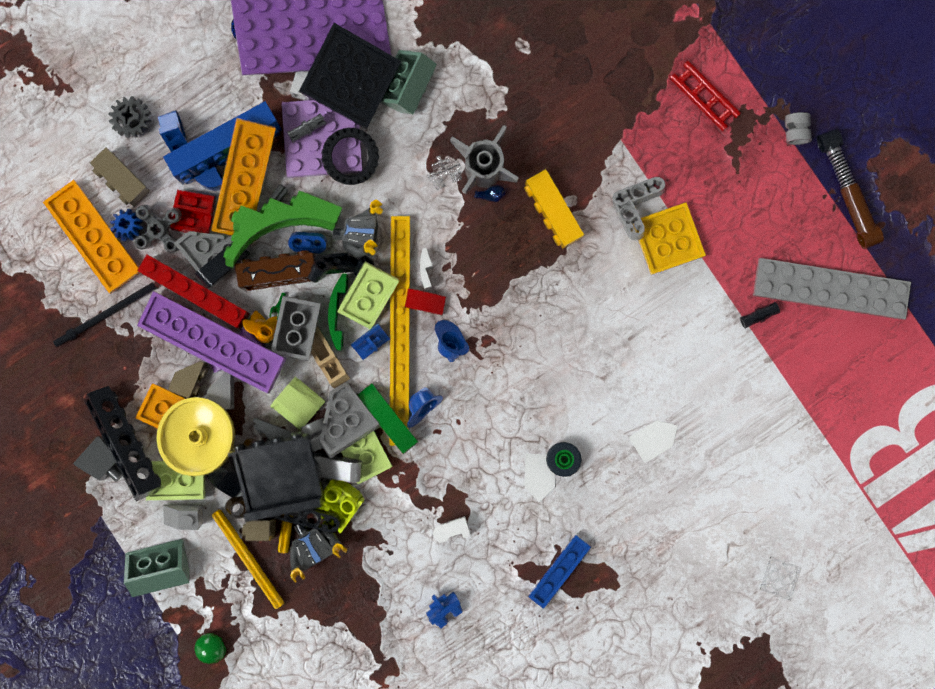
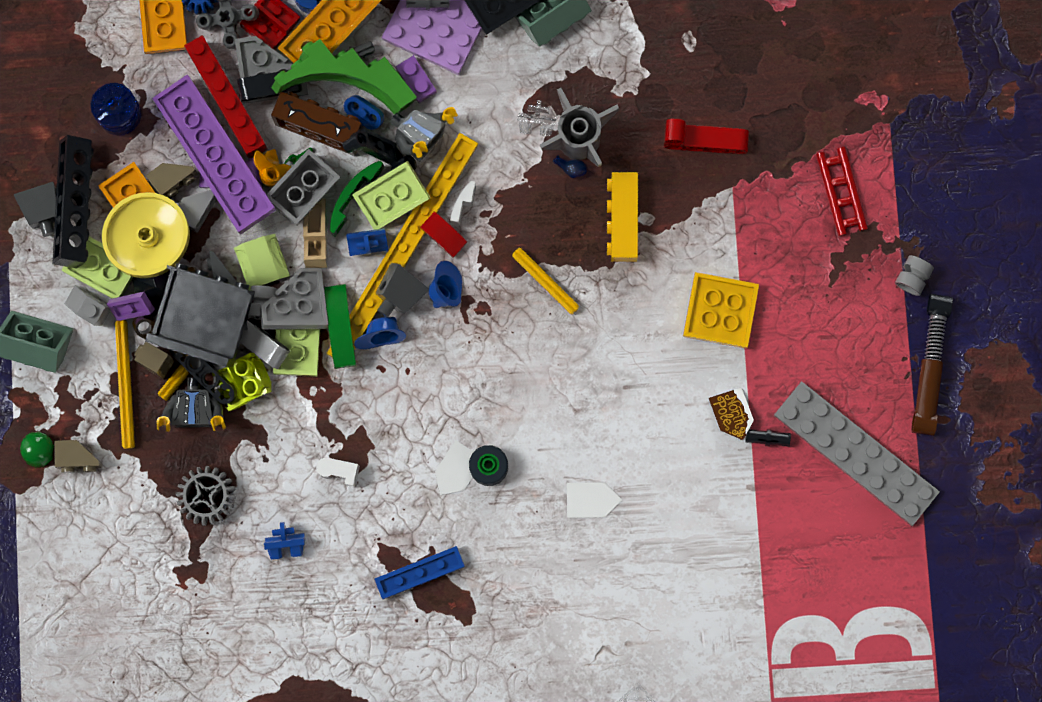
camera: 35 degrees right, 5 degrees down
black bar [53,282,157,347] -> none
black tyre [321,128,379,185] -> none
light grey beam [613,177,665,241] -> none
none -> dark tan slope [55,440,103,473]
none -> clear blue wheel [90,83,142,136]
none -> medium lavender plate [107,292,154,321]
none -> light grey gear [176,466,236,526]
none -> dark grey torso [376,263,429,318]
none -> medium lavender plate [395,55,437,103]
none -> yellow axle [512,248,579,314]
none -> red beam [664,119,749,154]
none -> sticker [709,388,754,440]

